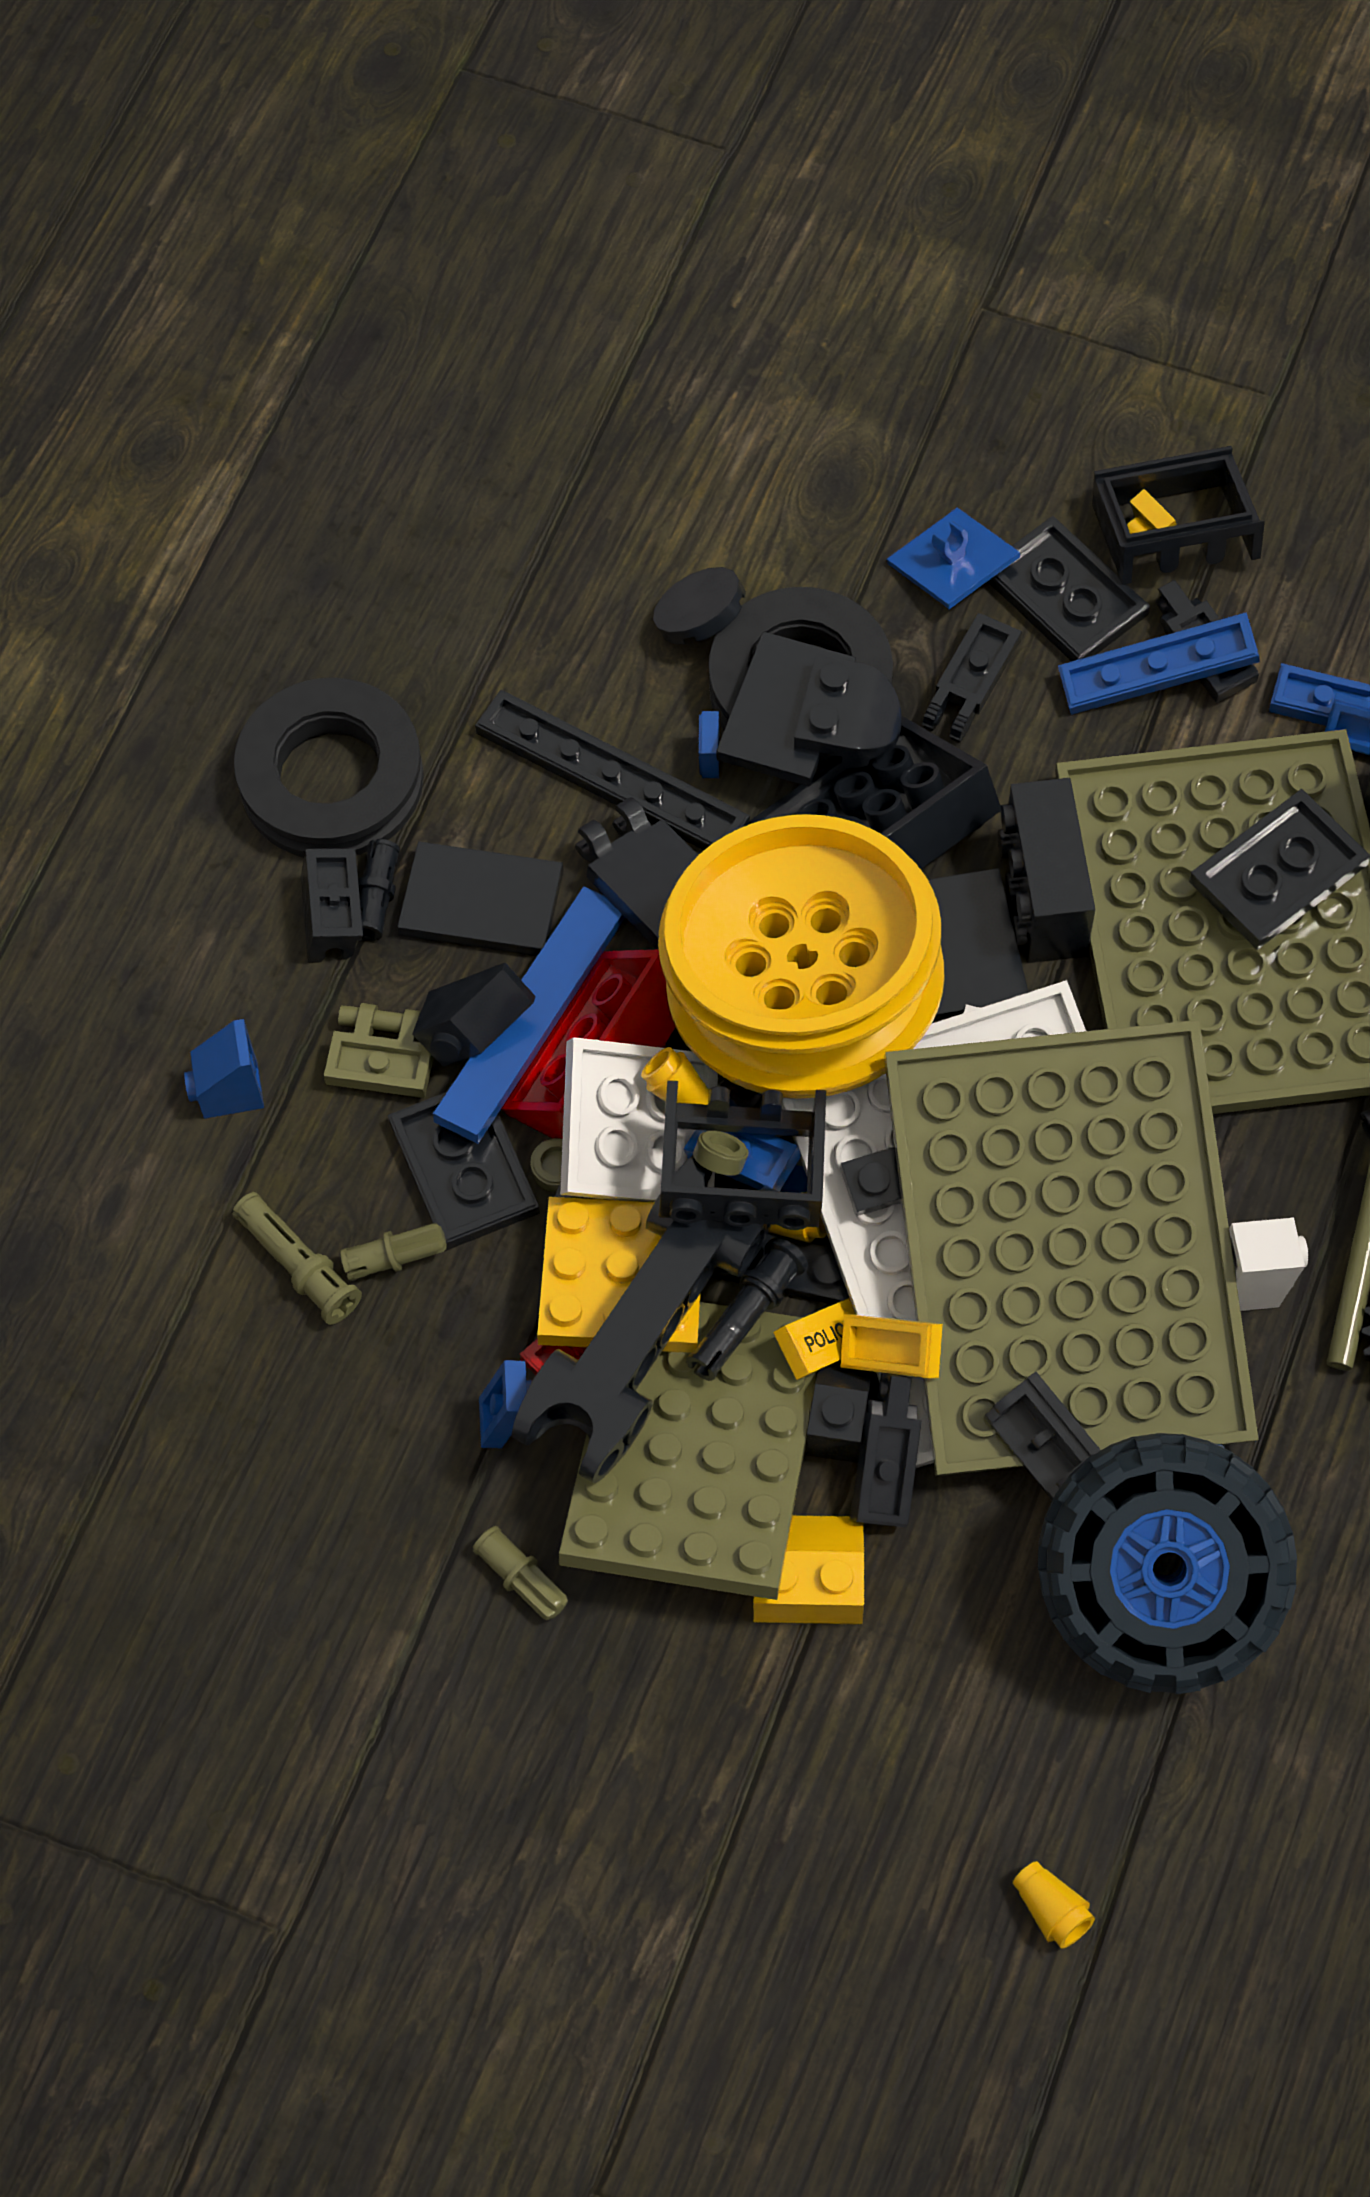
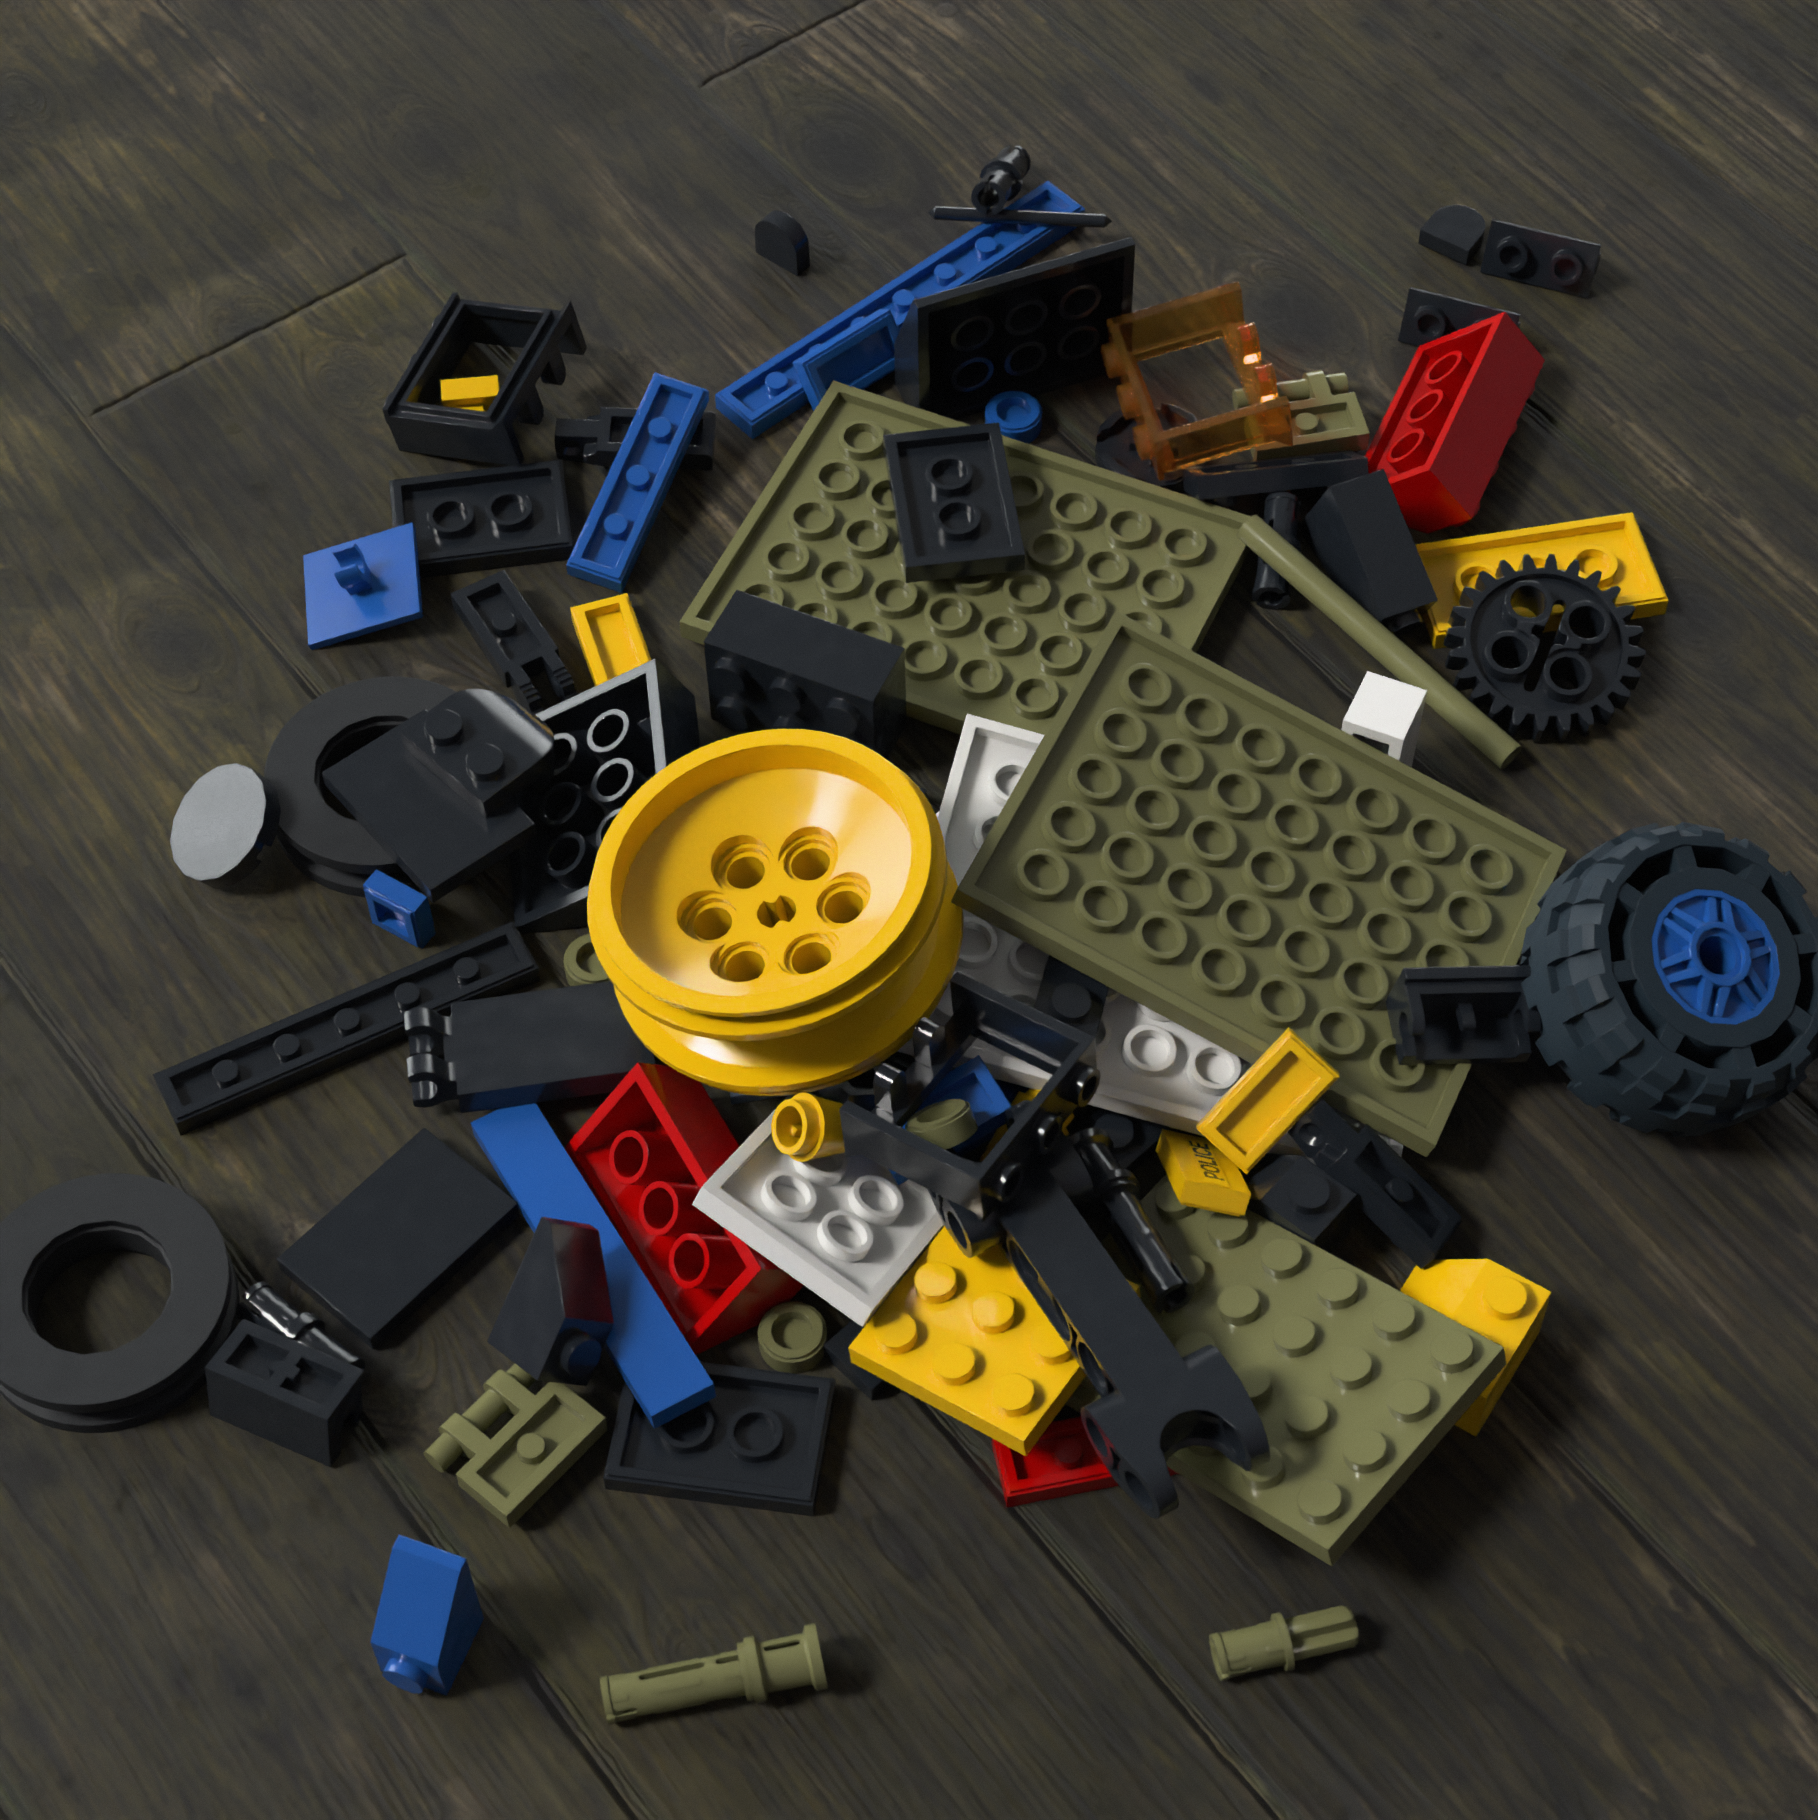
camera: 60 degrees left, 10 degrees down
olive axle [341,1223,447,1281] -> none
blue plate [479,1360,532,1448] -> none
none -> yellow tile [570,593,651,686]

